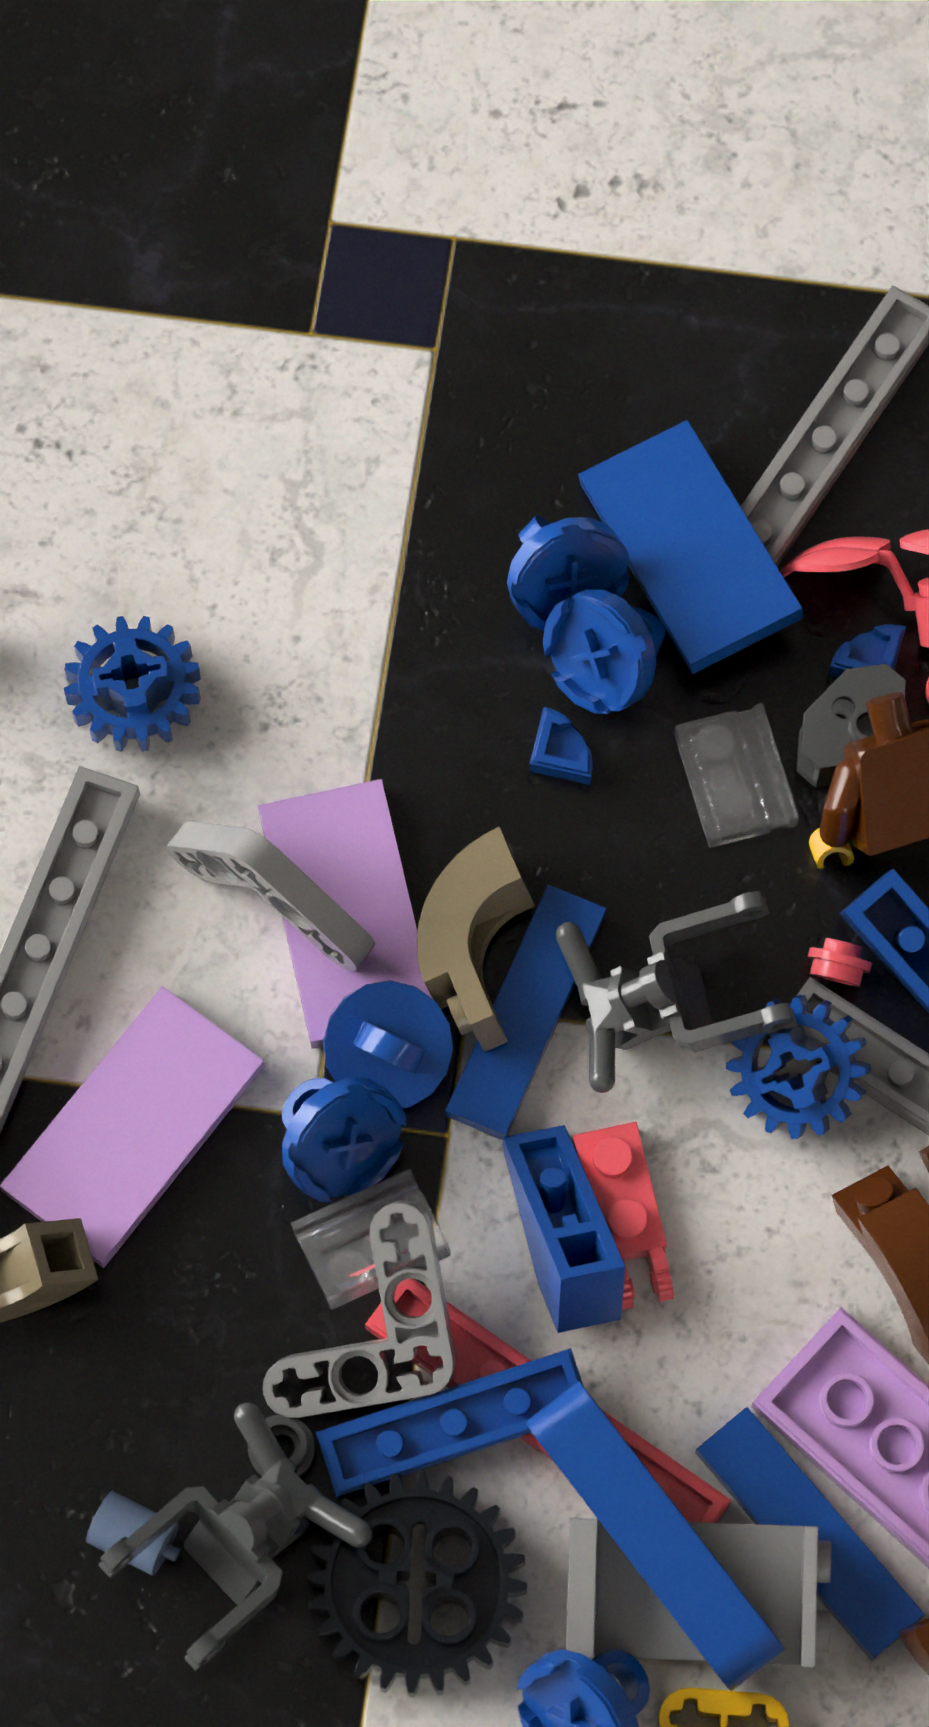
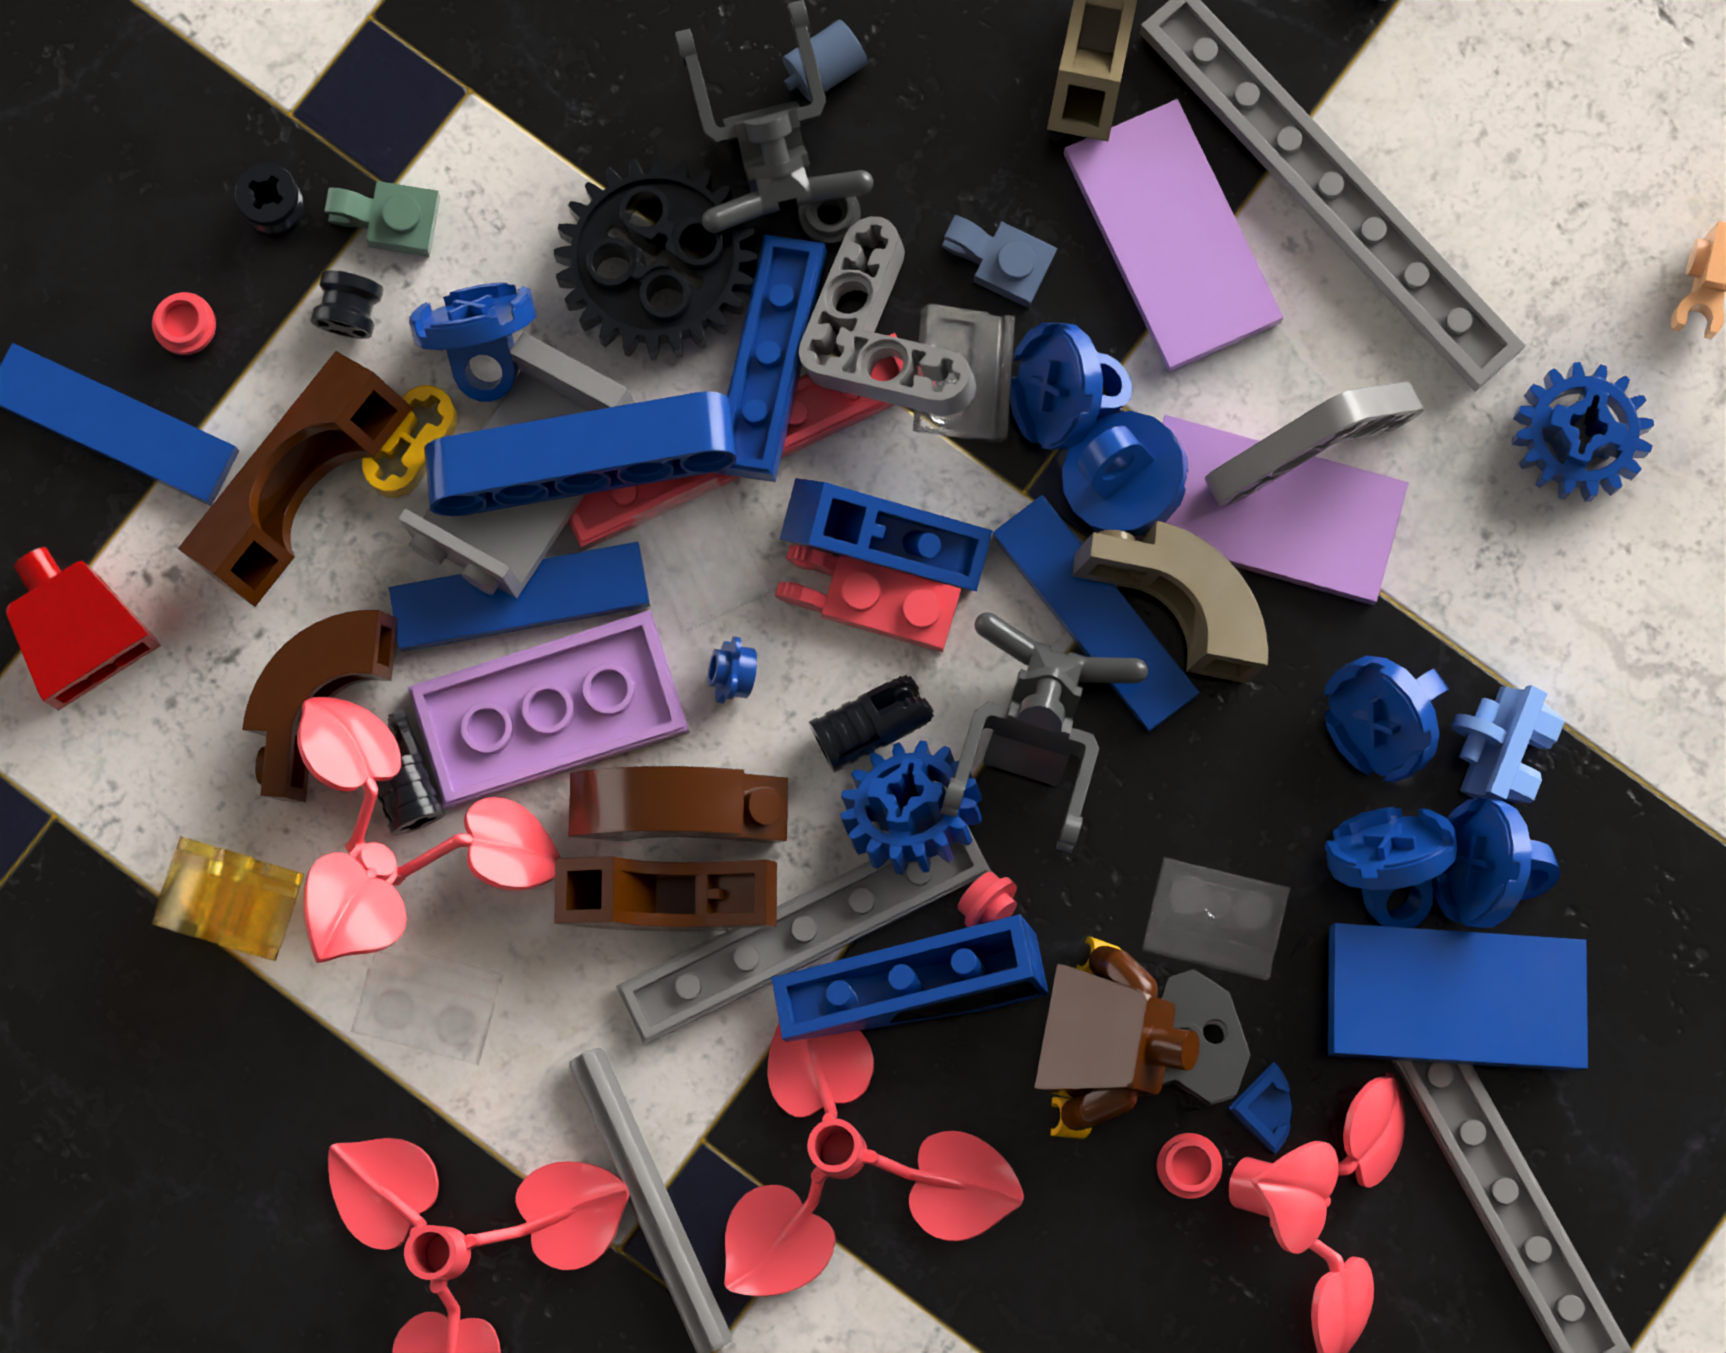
camera: 120 degrees right, 10 degrees up
blue tile [529,707,593,785] -> none
none -> clear plate [632,478,770,632]
none -> blue plate [708,636,757,704]
none -> black hinge [808,675,934,773]
none -> sand blue plate [942,215,1058,309]
none -> blue tile [1324,655,1449,783]
none -> light blue hips [1451,685,1565,803]

